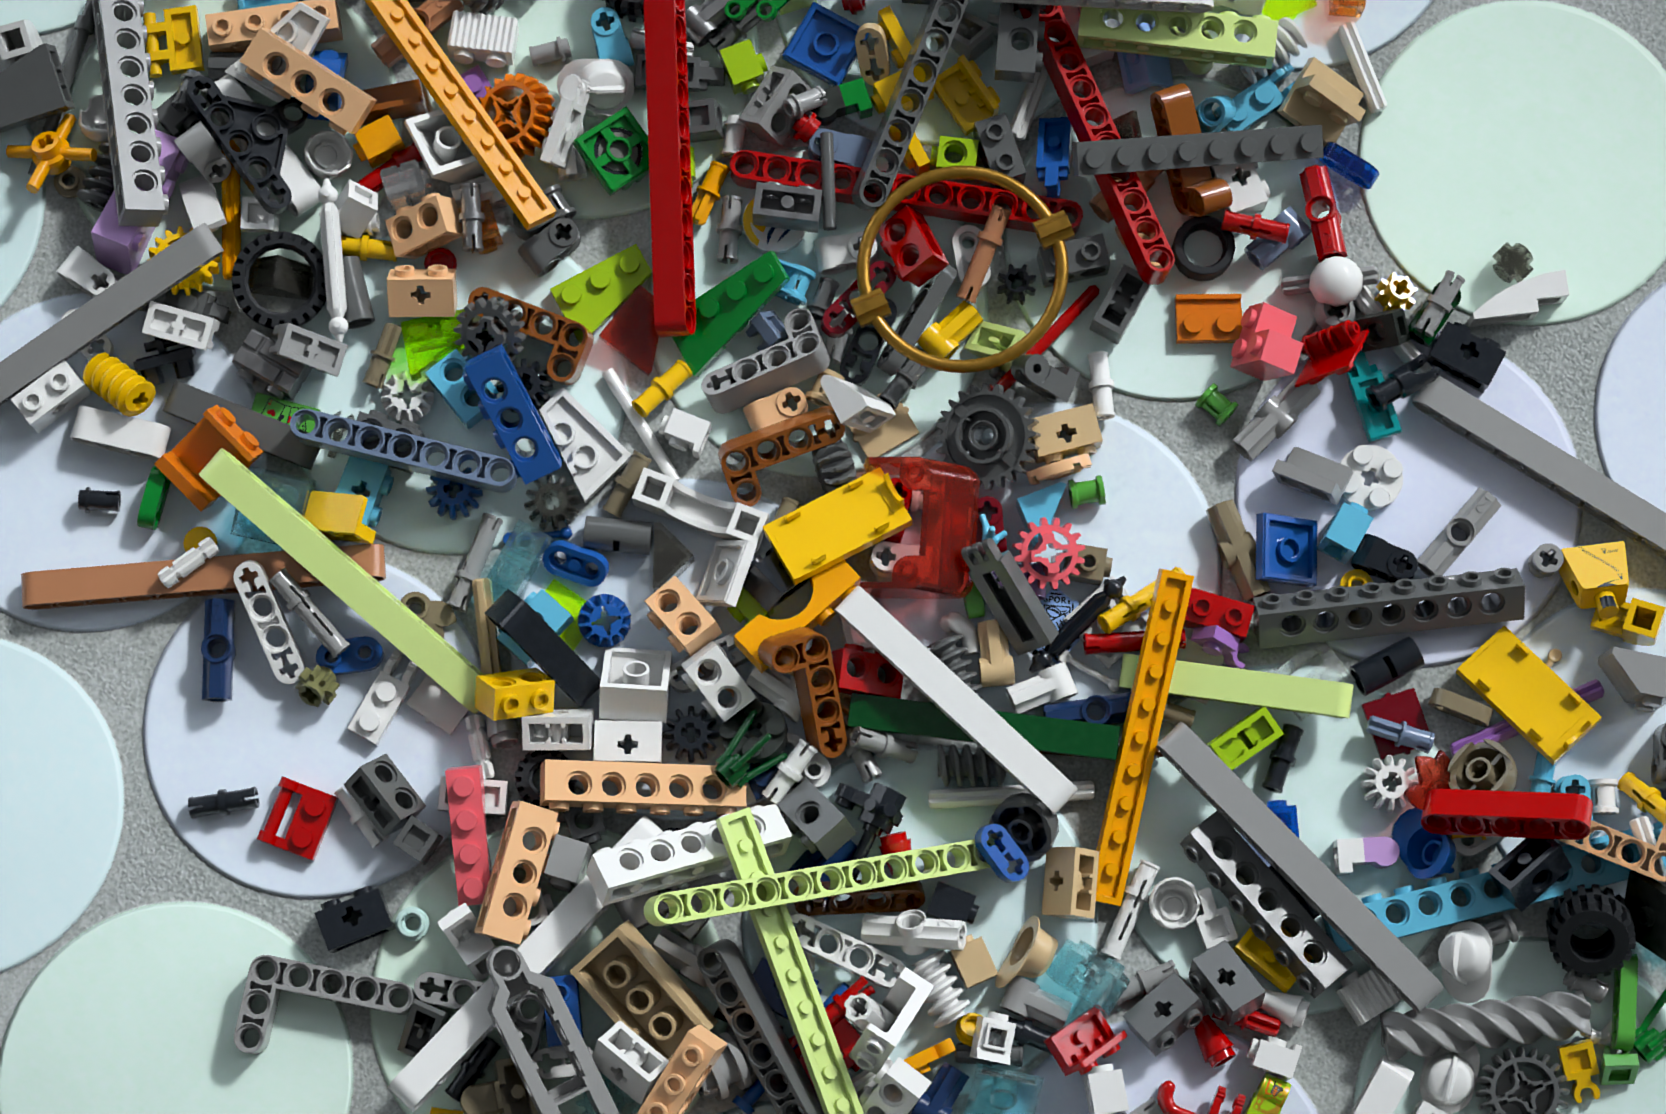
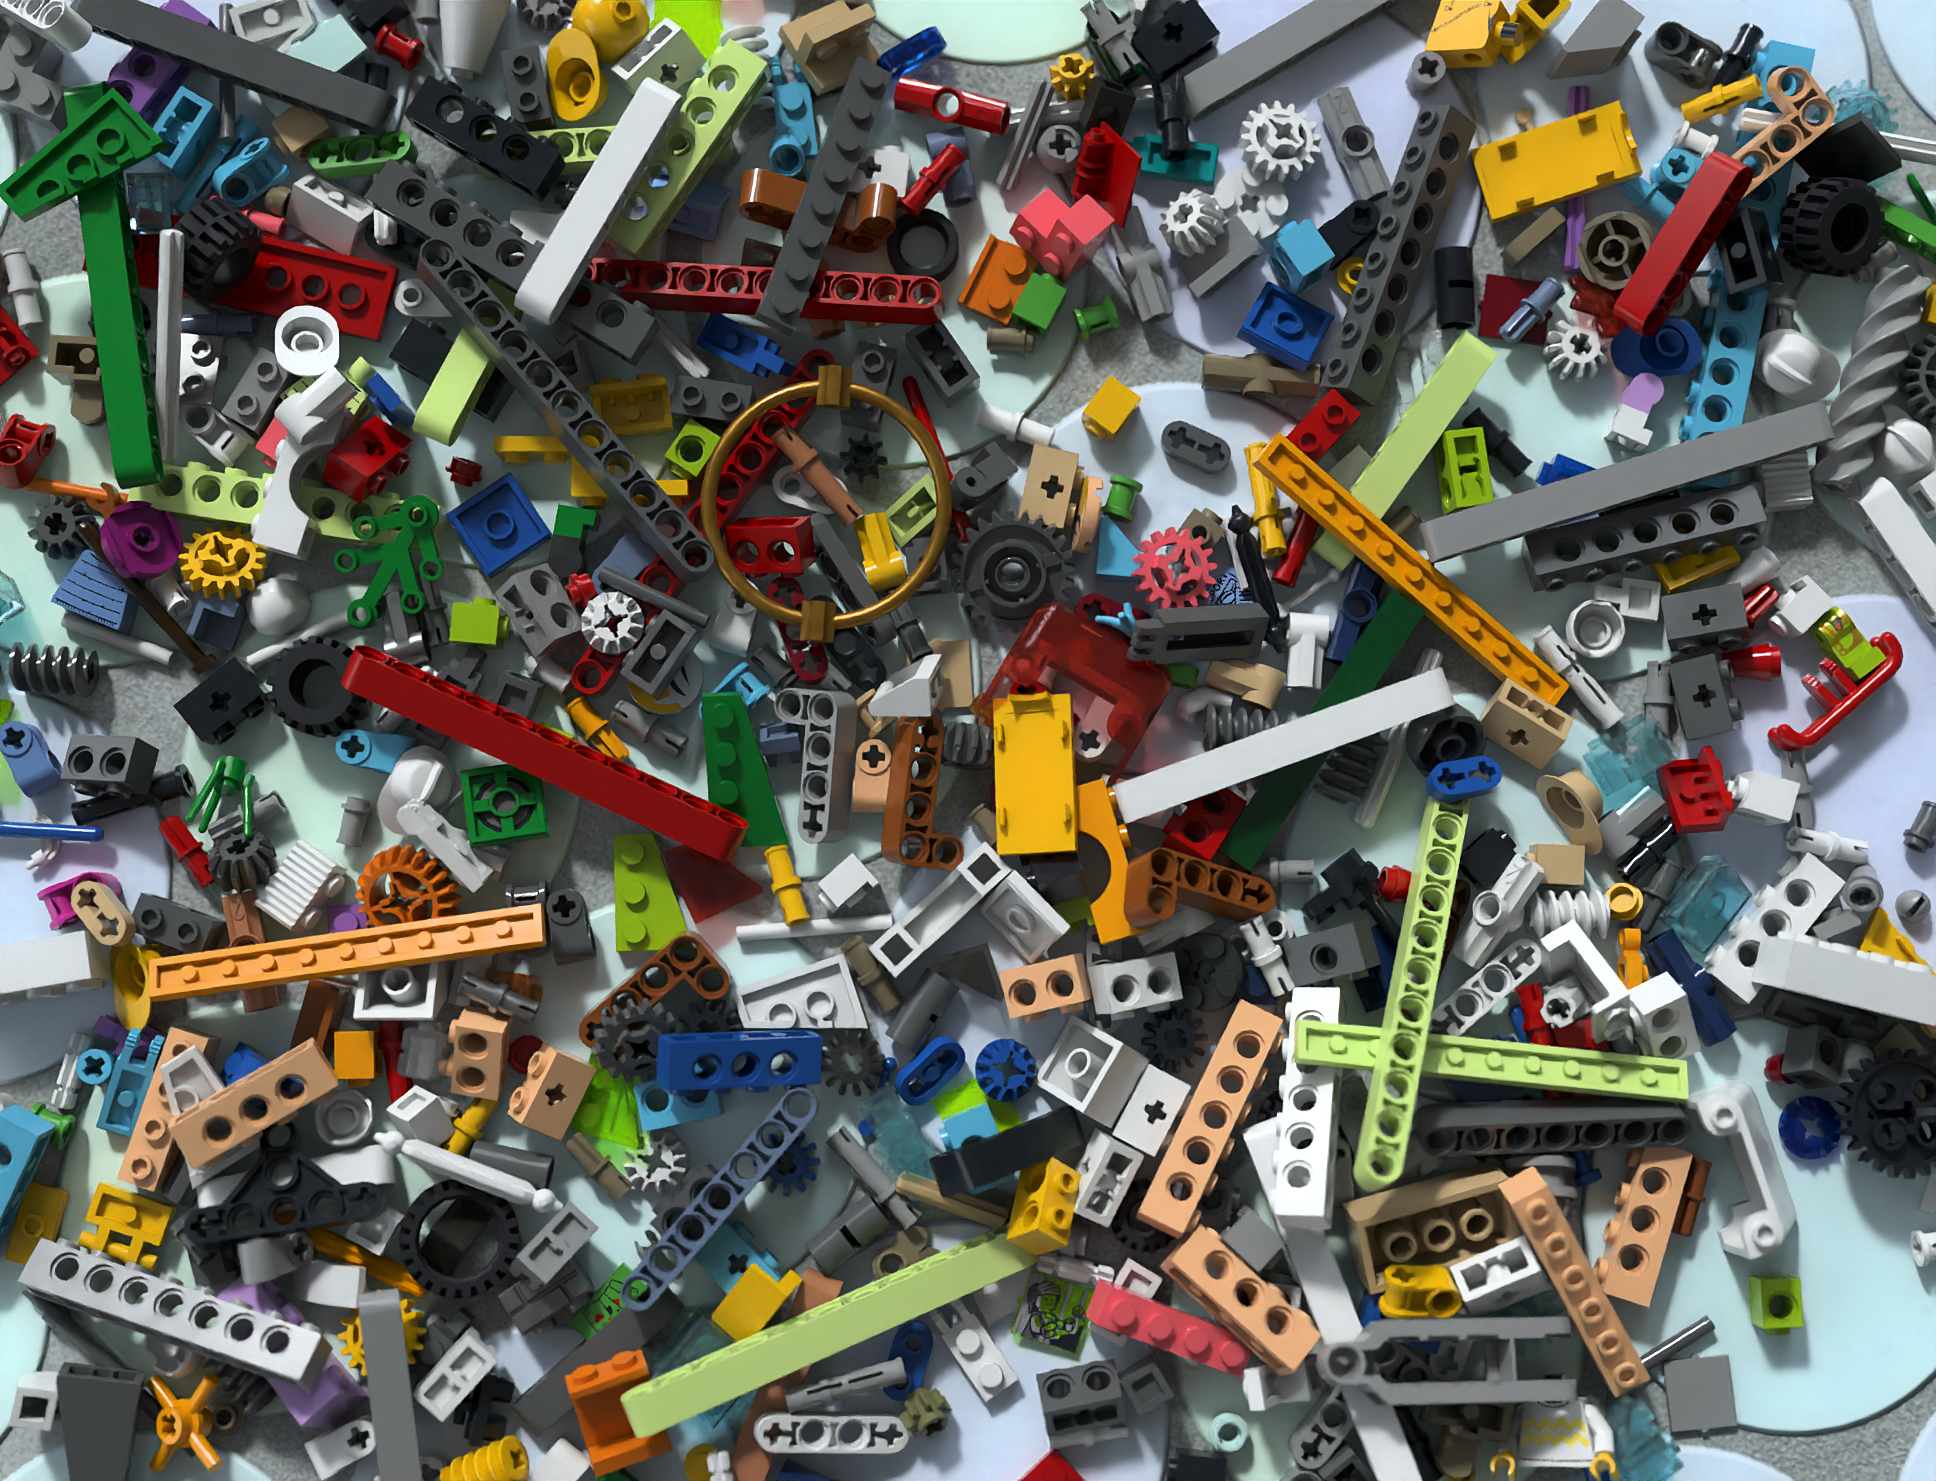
camera: 60 degrees left, 5 degrees up
dark green plant [714,709,788,789] -> none
light grey pin [783,86,827,119] -> none
light grey pin [850,726,918,764] -> none
tan beam [855,22,891,86] -> none
white window [969,1011,1016,1065] -> none
medium lavender plate [1191,625,1249,669] -> none
white hair [1309,256,1363,307] -> none
none -> white gear [581,591,644,654]
none -> dark grey pin [806,1193,892,1275]
none -> dark grey brick [905,537,949,598]
none -> dark tan pin [987,325,1035,356]
none -> piece [1010,1269,1094,1355]
none -> bright green brick [1011,272,1067,339]
none -> yellow brick [1081,375,1141,442]
none -> white gear [1159,188,1226,258]
none -> dark grey beam [1160,421,1231,475]
none -> white gear [1237,101,1322,182]
none -> yellow piece [1378,1264,1462,1320]

